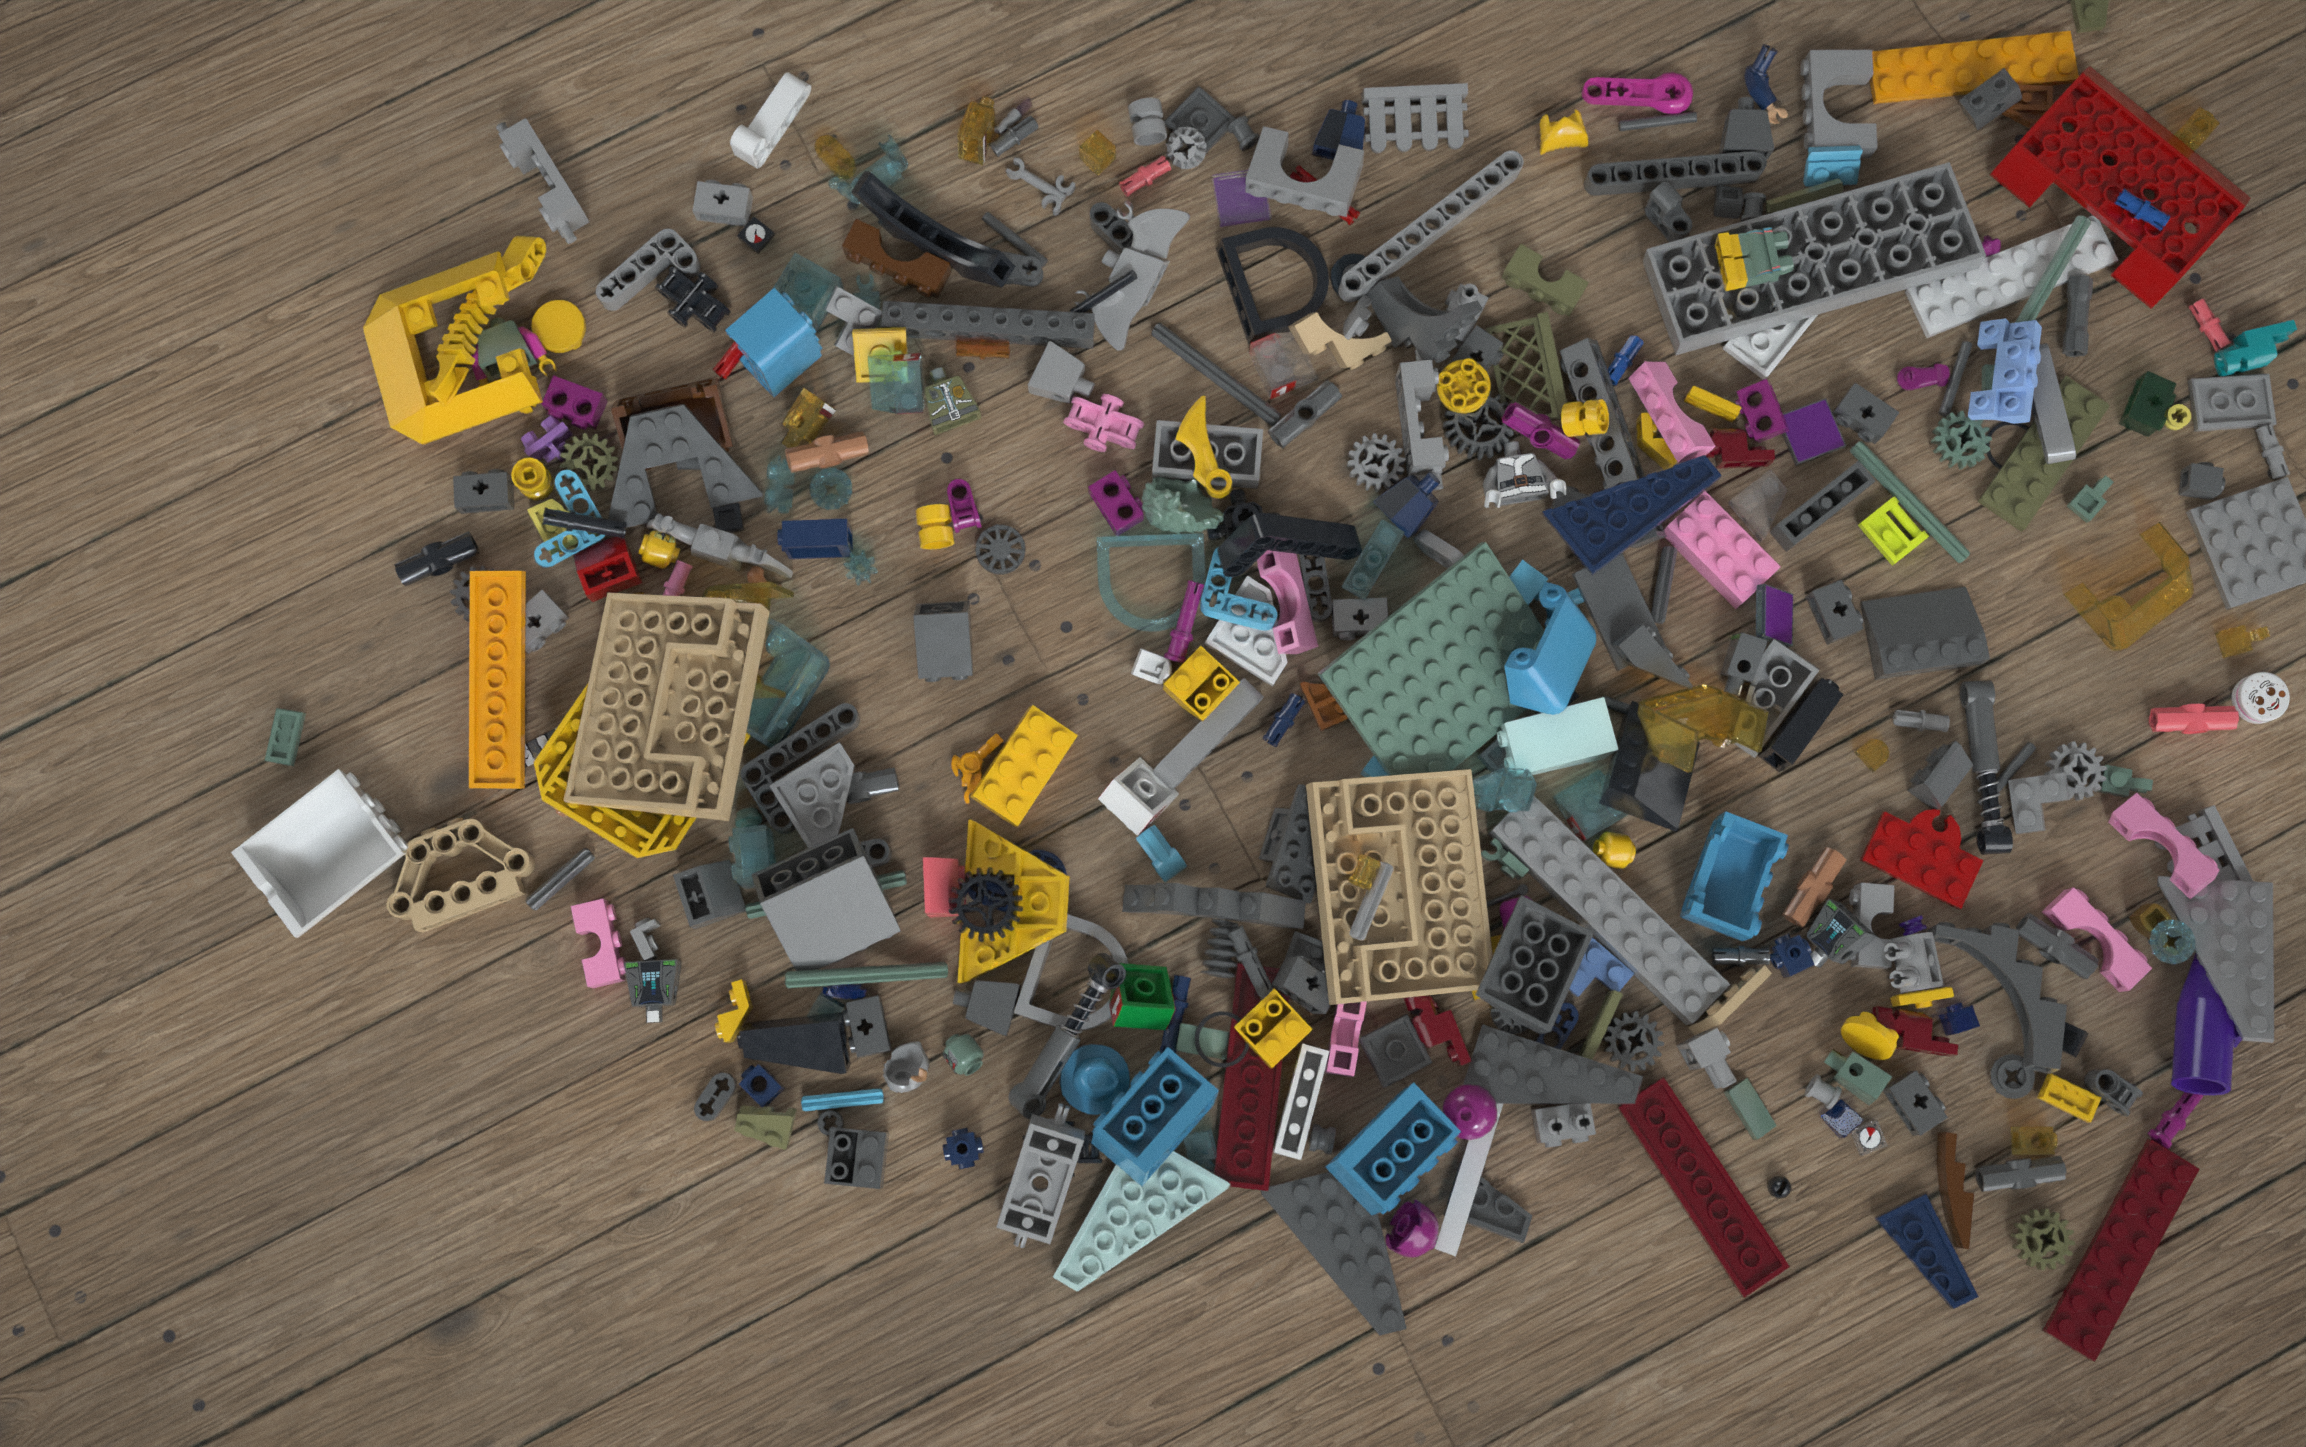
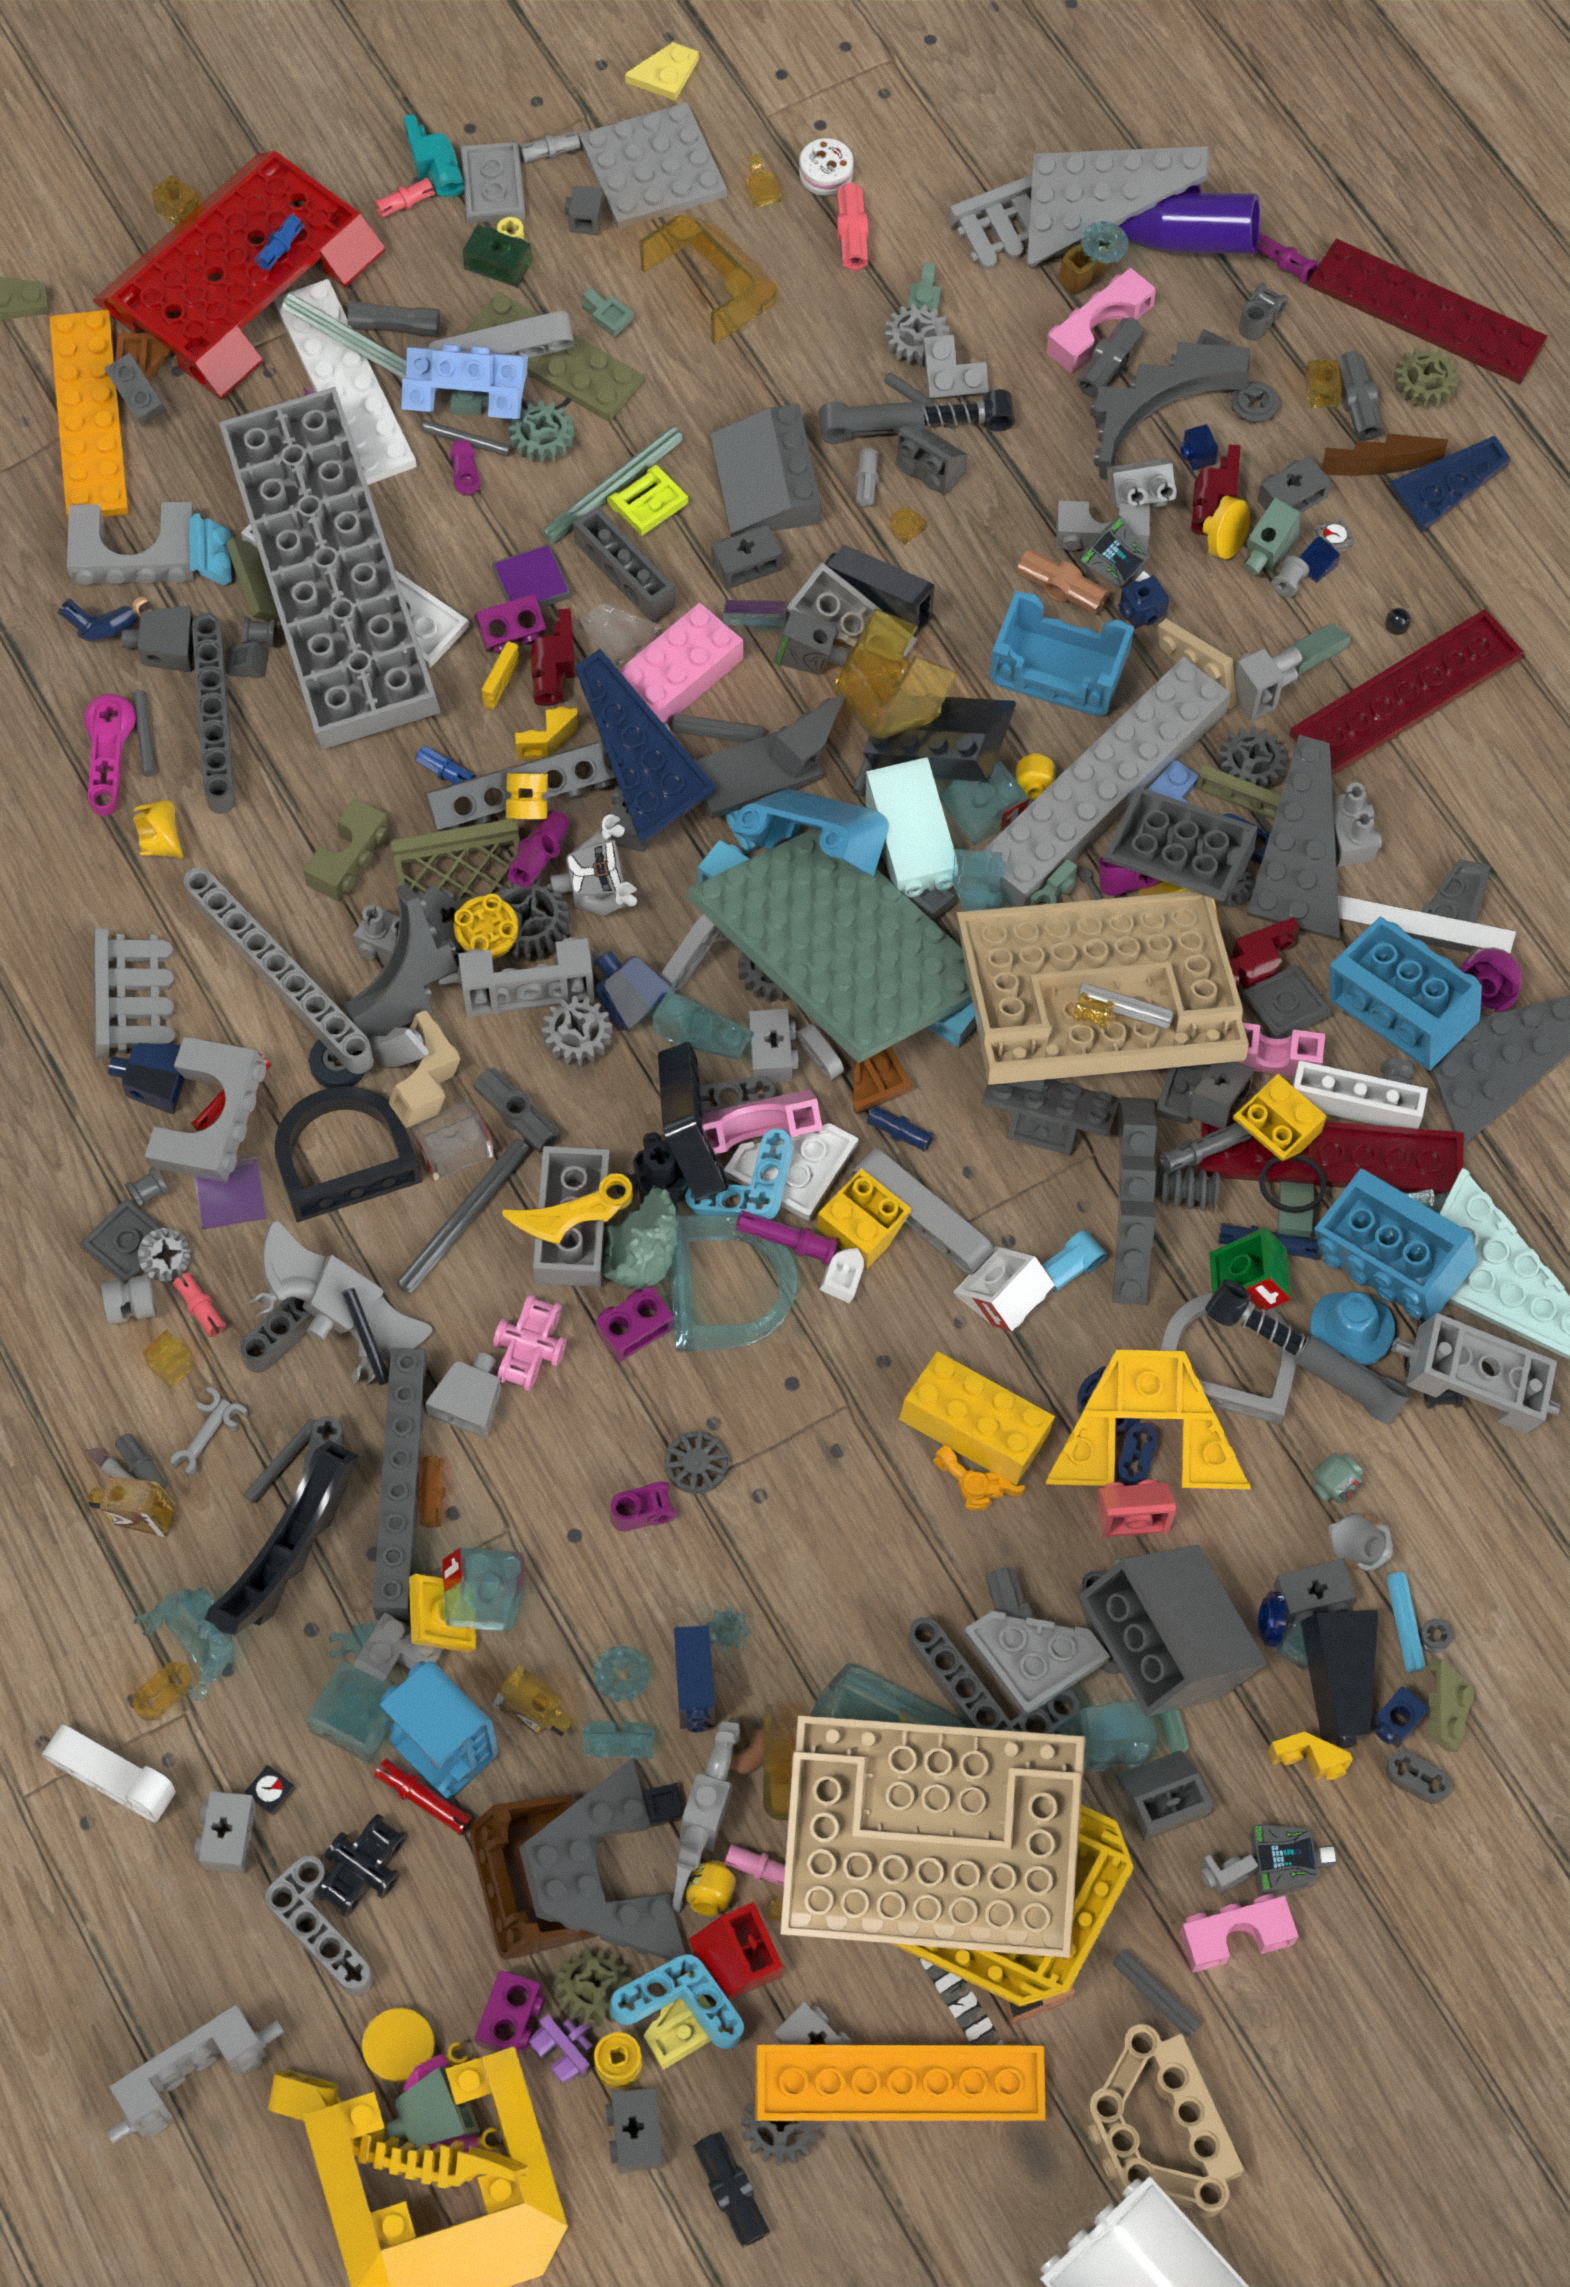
camera: 90 degrees left, 15 degrees down
black pin [542,507,627,539] -> none
sand green axle [784,962,948,988] -> none
nougat piece [785,431,869,473] -> none
dark grey slope [824,1127,889,1189] -> none
reddish brown arch [842,219,952,299] -> none
dark grey slope [913,601,973,682] -> none
yellow wheel [915,504,954,550] -> none
torso [924,367,981,435] -> none
dark blue brick [942,1128,984,1170] -> none
black gear [948,867,1023,942] -> none
dark grey torso [953,981,1021,1037] -> none
magenta cylinder [1442,1084,1498,1140] -> none
bright pink arch [1628,361,1715,463] -> none
dark grey piece [1645,181,1692,242] -> none
dark grey pin [1712,945,1770,967] -> none
sand green hips [1715,227,1794,291] -> none
dark grey brick [1832,383,1899,444] -> none
red plate [1860,809,1984,909] -> none
yellow plate [1891,986,1954,1009] -> none
dark purple bush [1899,915,1927,936] -> none
yellow plate [2037,1073,2102,1123] -> none
bright pink arch [2108,793,2220,899] -> none

